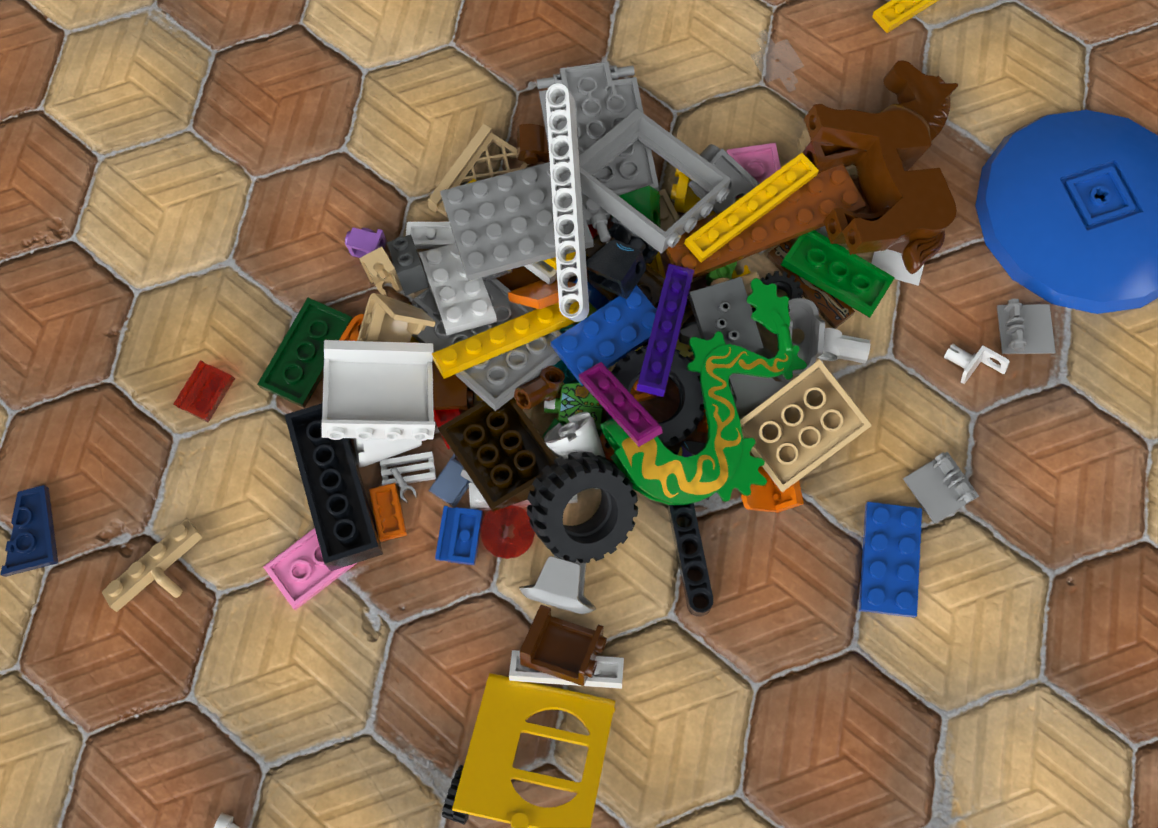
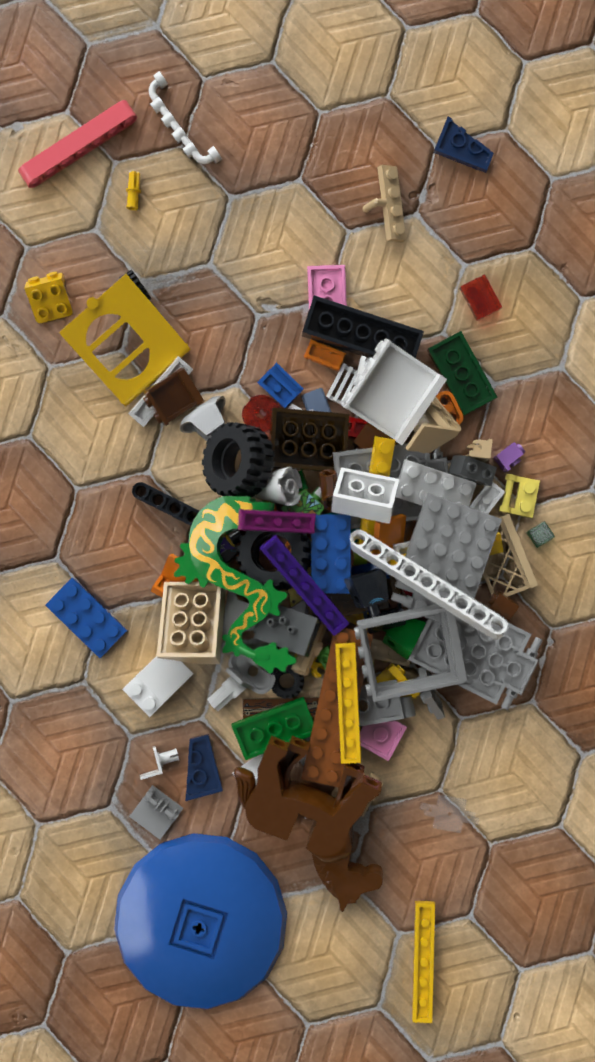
camera: 120 degrees right, 15 degrees up
light grey hand [390,467,417,503] -> none
light grey hinge [903,452,979,524] -> none
none -> white slope [122,657,194,717]
none -> dark blue wing [185,734,223,801]
none -> white slope [331,467,399,524]
none -> light grey plate [417,667,445,720]
none -> light yellow plate [499,474,540,518]
none -> clear green slope [526,521,555,548]

